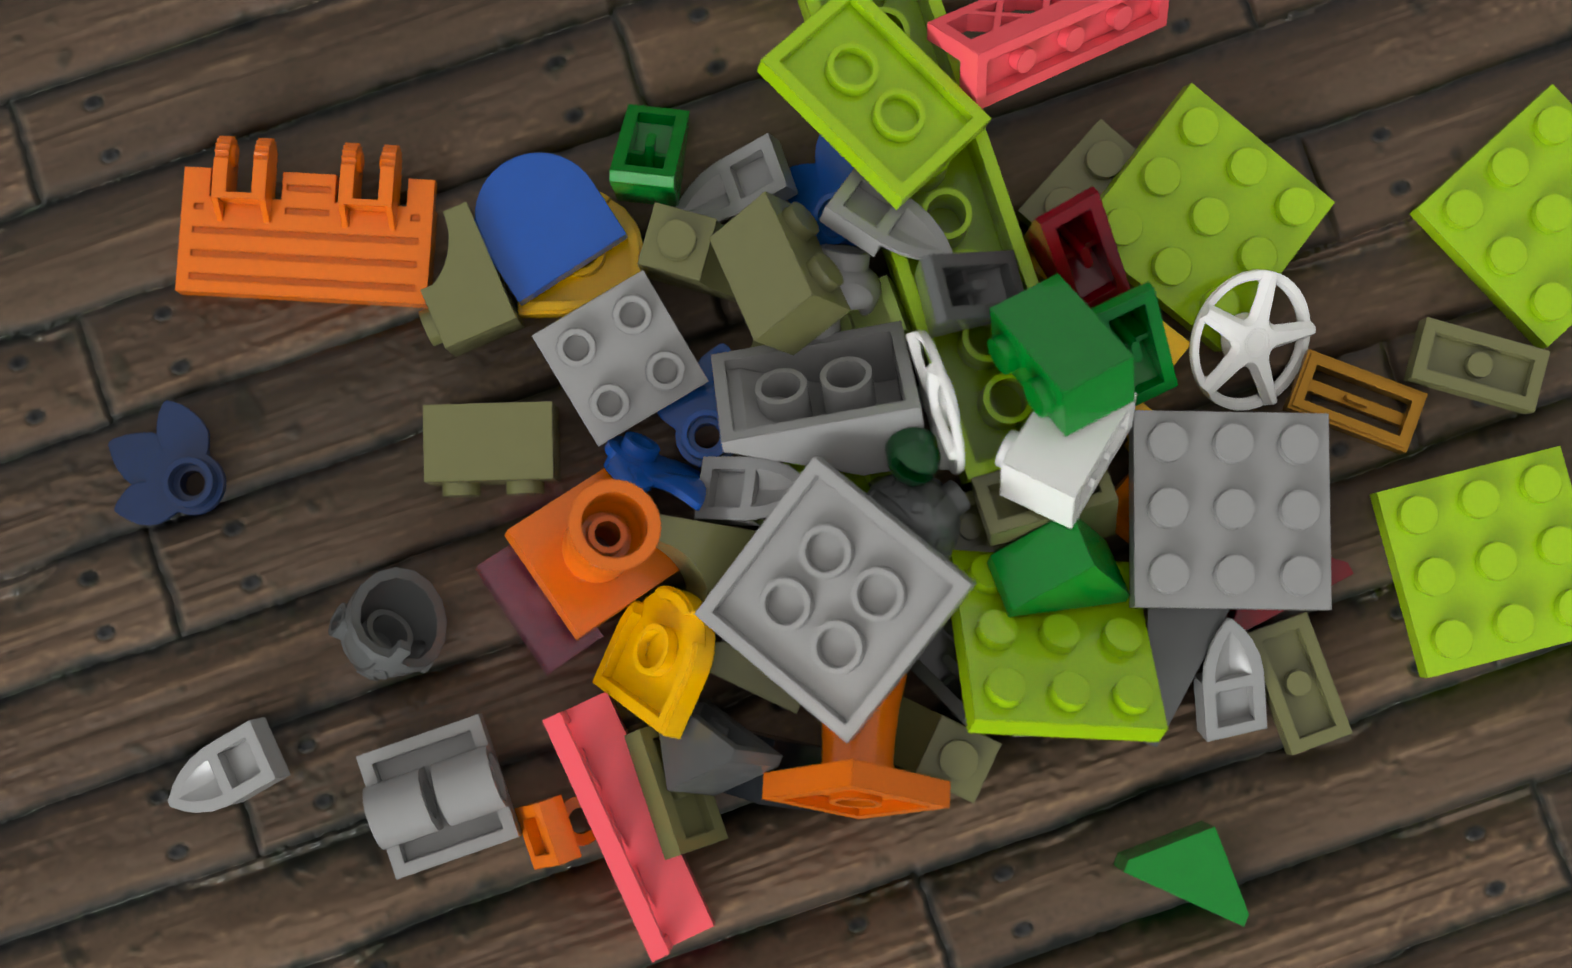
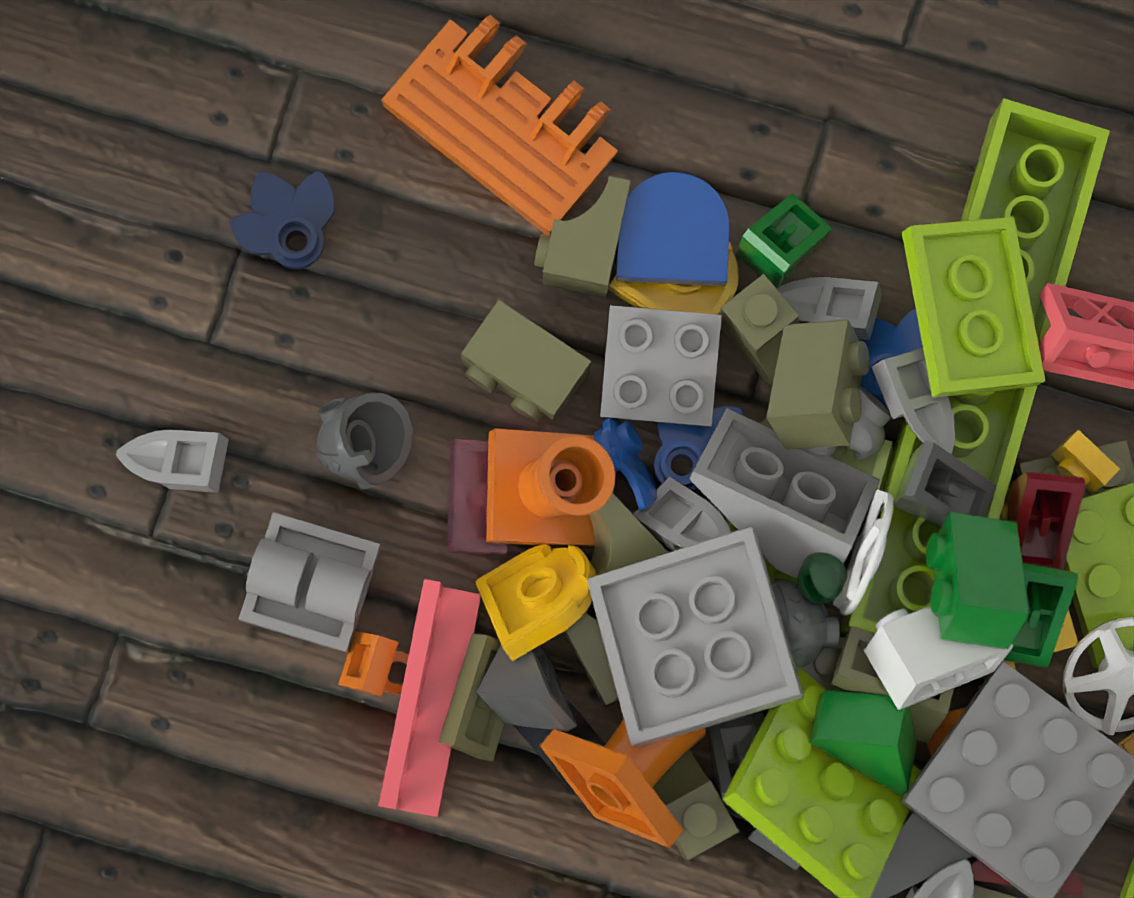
camera: 30 degrees right, 5 degrees down
none -> yellow plate [1051,429,1120,493]

